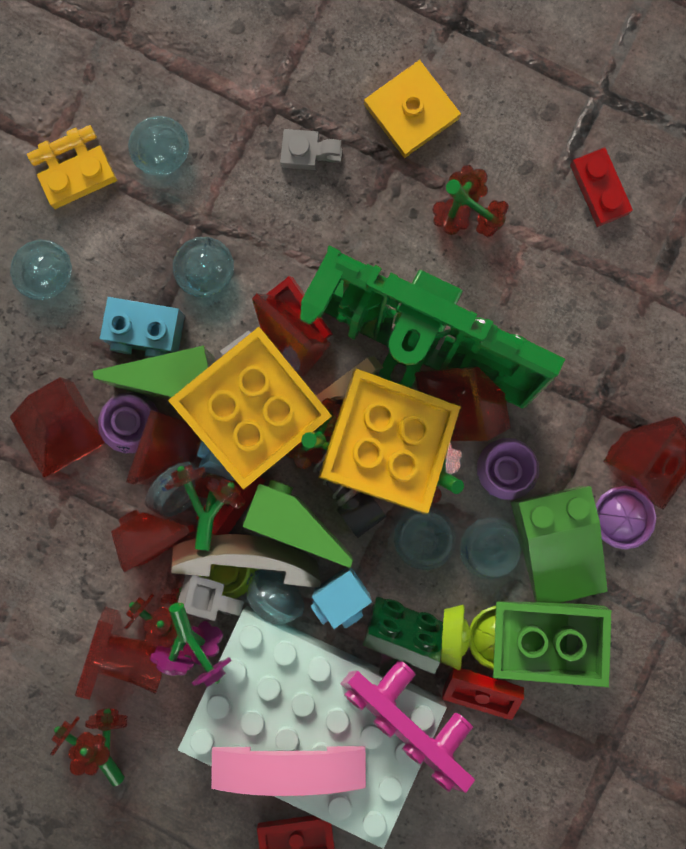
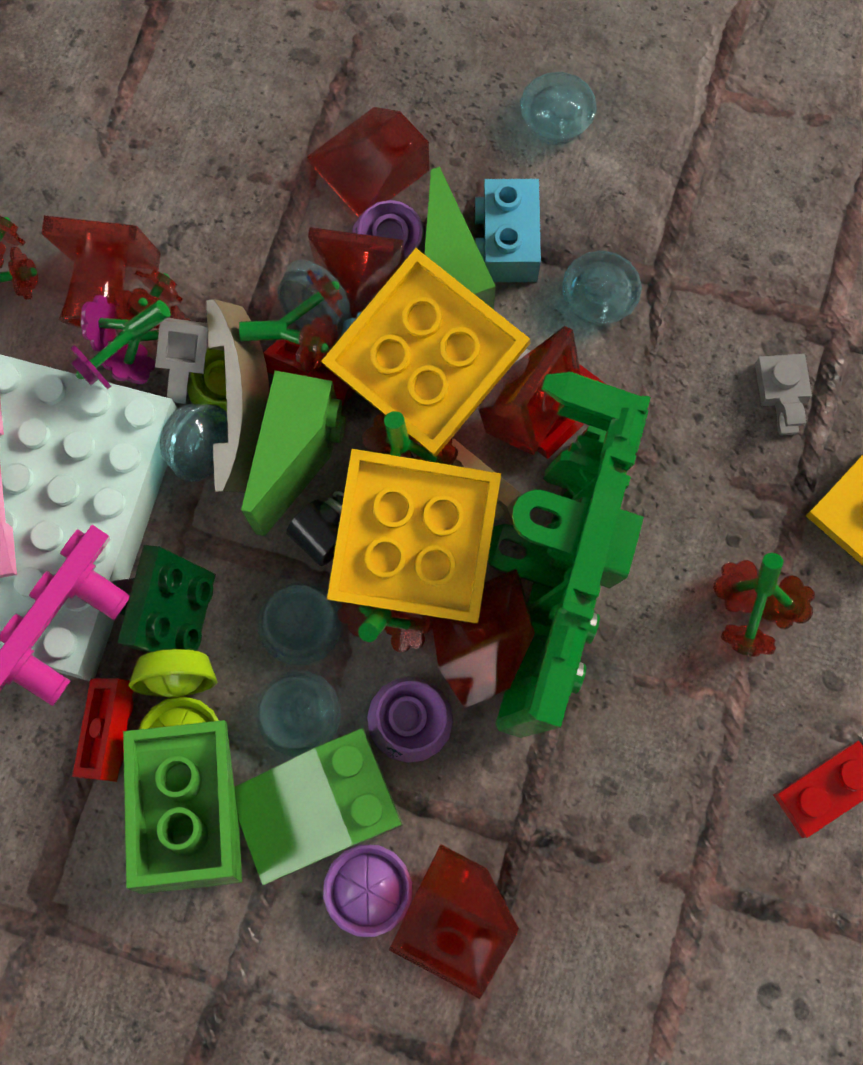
camera: 80 degrees right, 10 degrees down
yellow plate [27,125,118,209] -> none
clear red slope [111,509,198,573] -> none
clear light blue hat [128,116,189,176] -> none
medium azure brick [311,567,372,629] -> none

